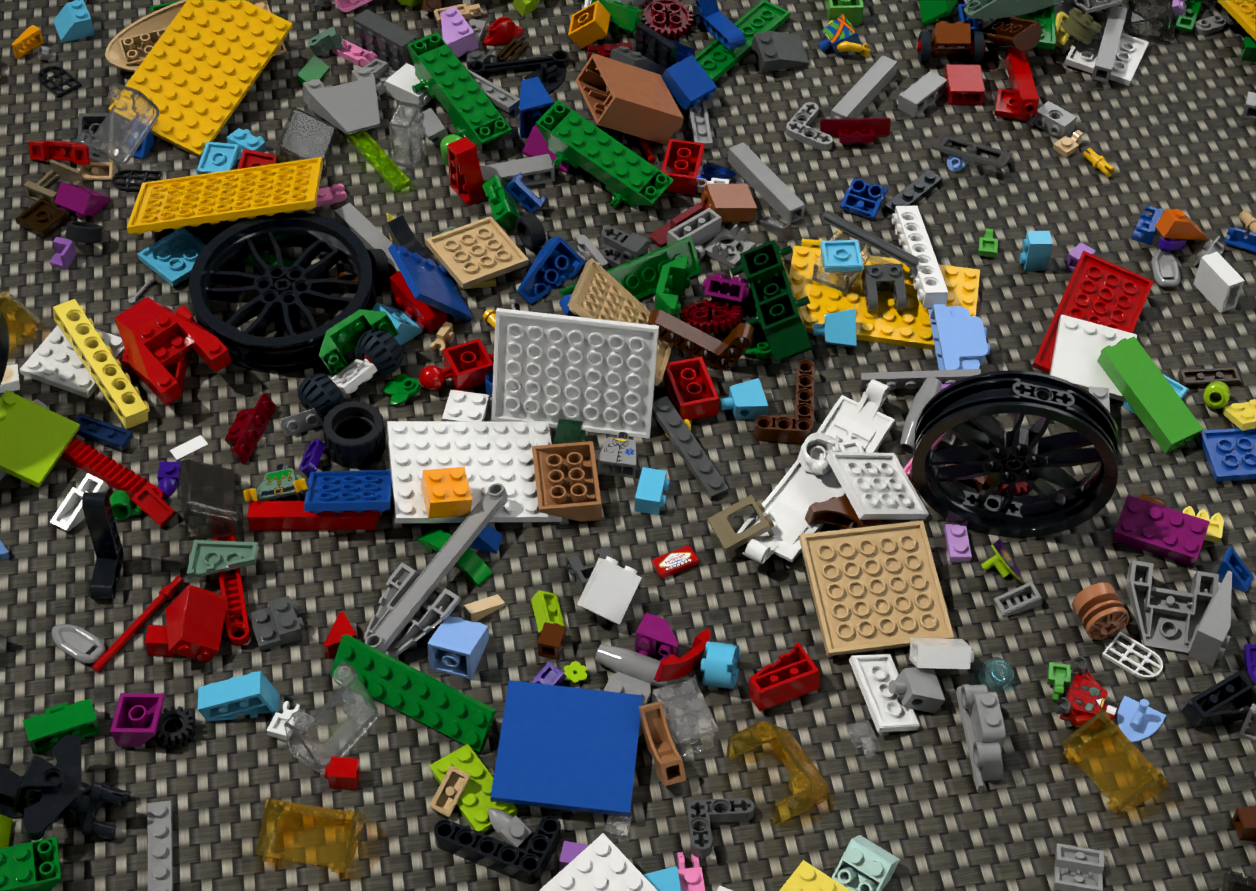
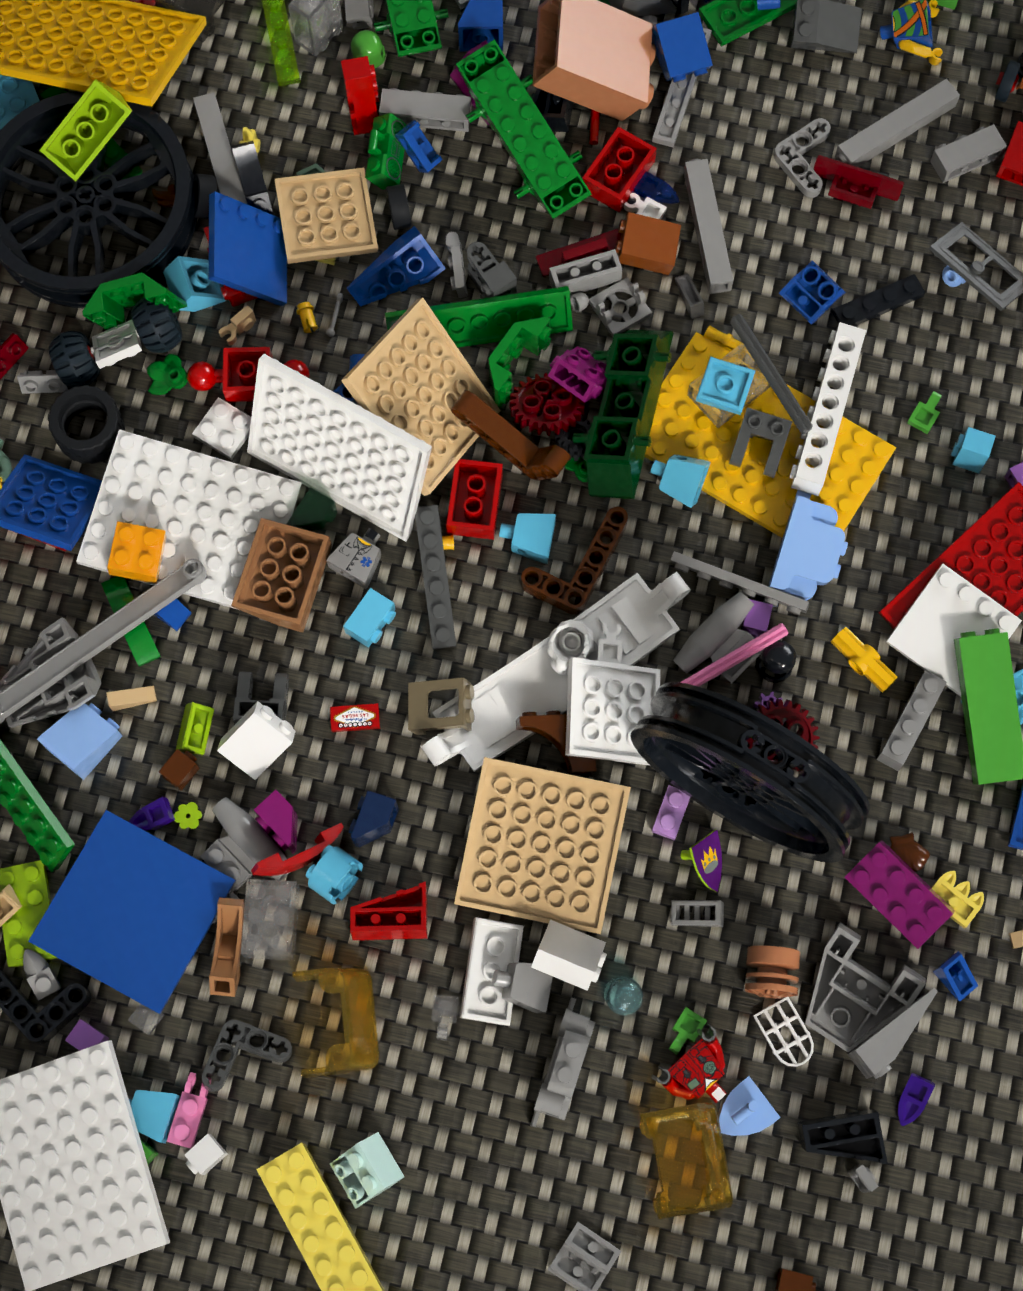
camera: 25 degrees right, 25 degrees up
bright pink hinge [299,183,347,211] -> none
dark purple plate [299,439,325,475] -> none
none -> lime slope [39,79,132,181]
none -> dark blue slope [349,791,399,848]

